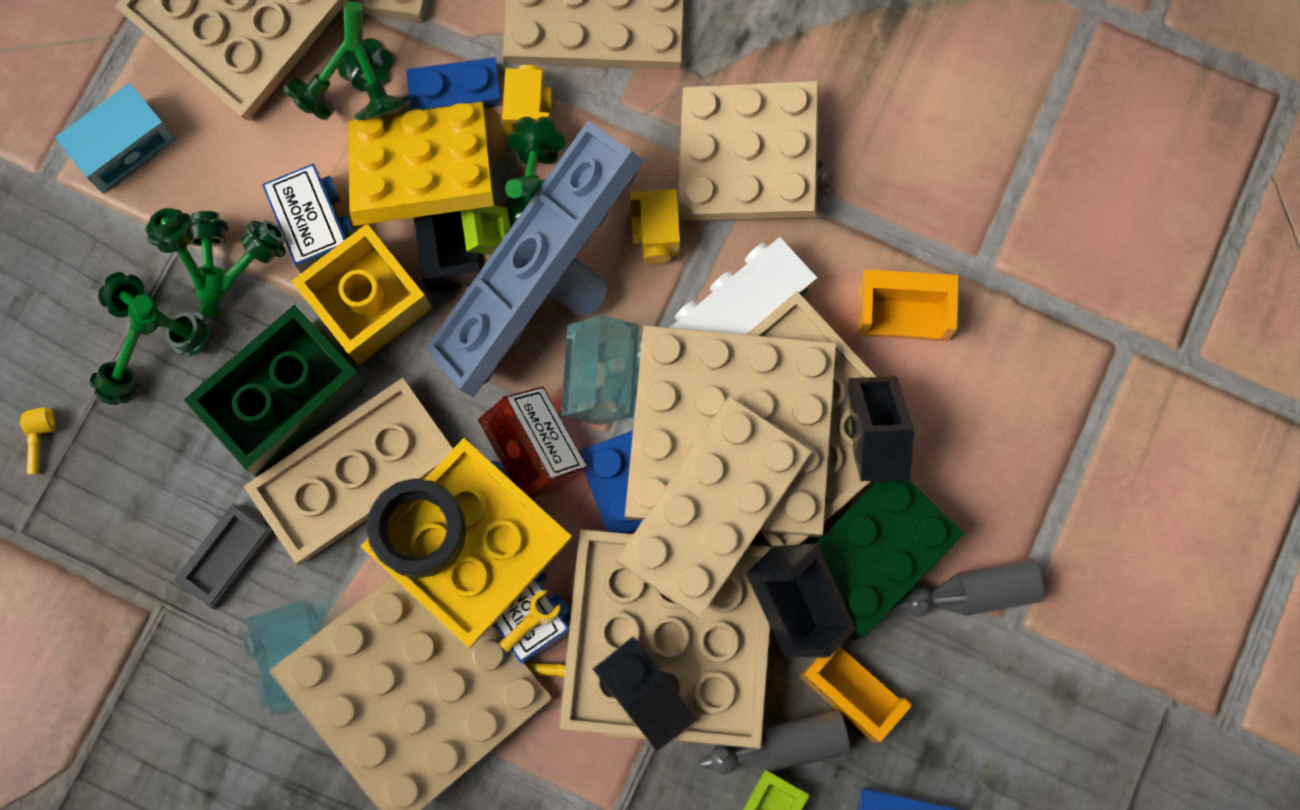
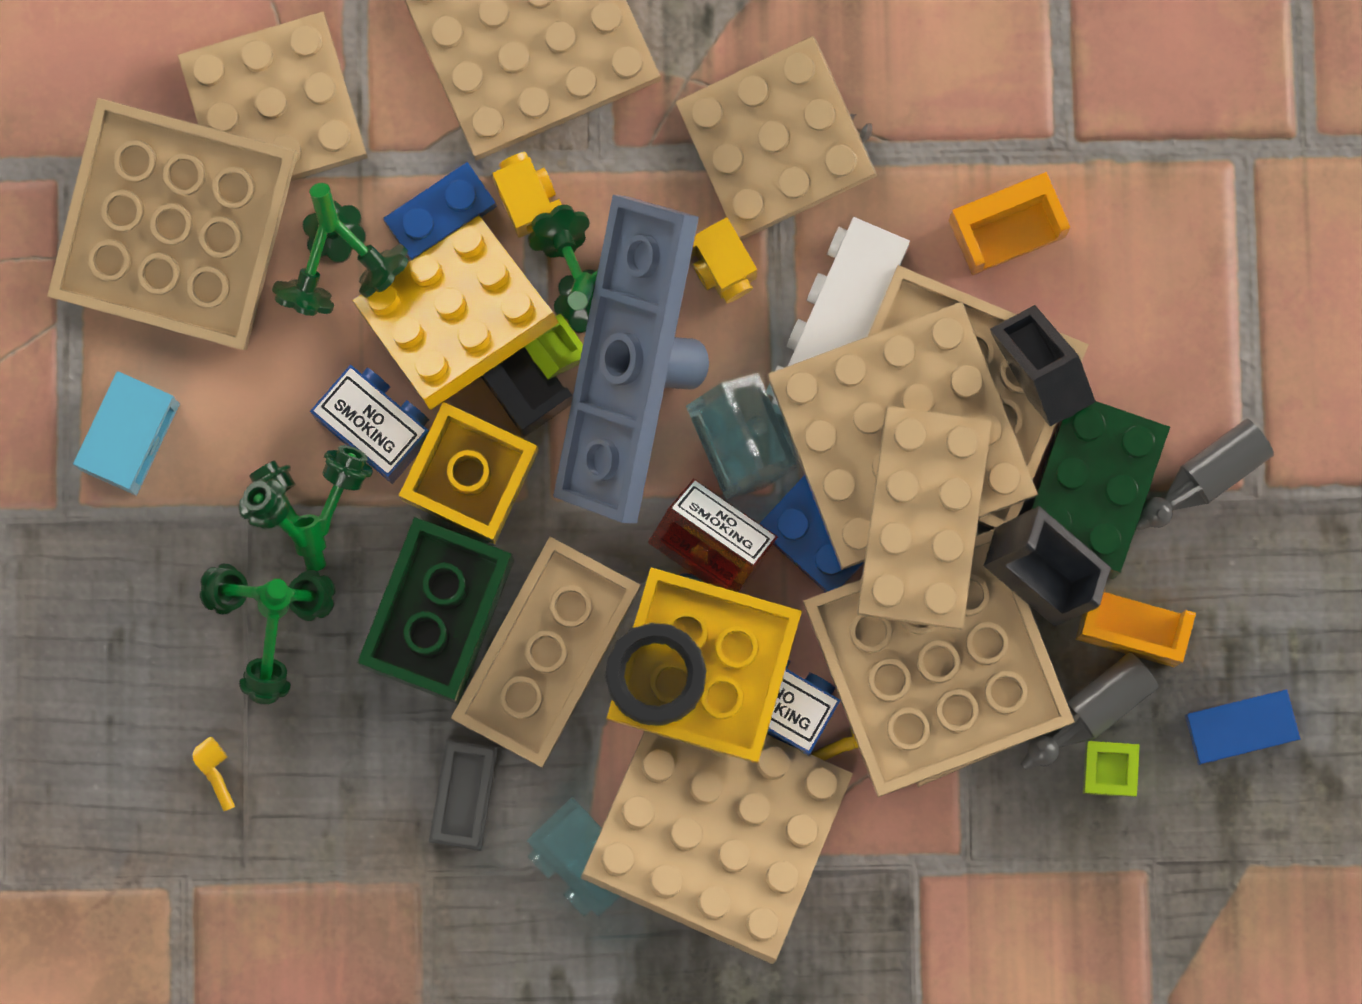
camera: 25 degrees left, 5 degrees up
yellow hand [499,590,560,652] -> none
black slope [593,636,697,752] -> none

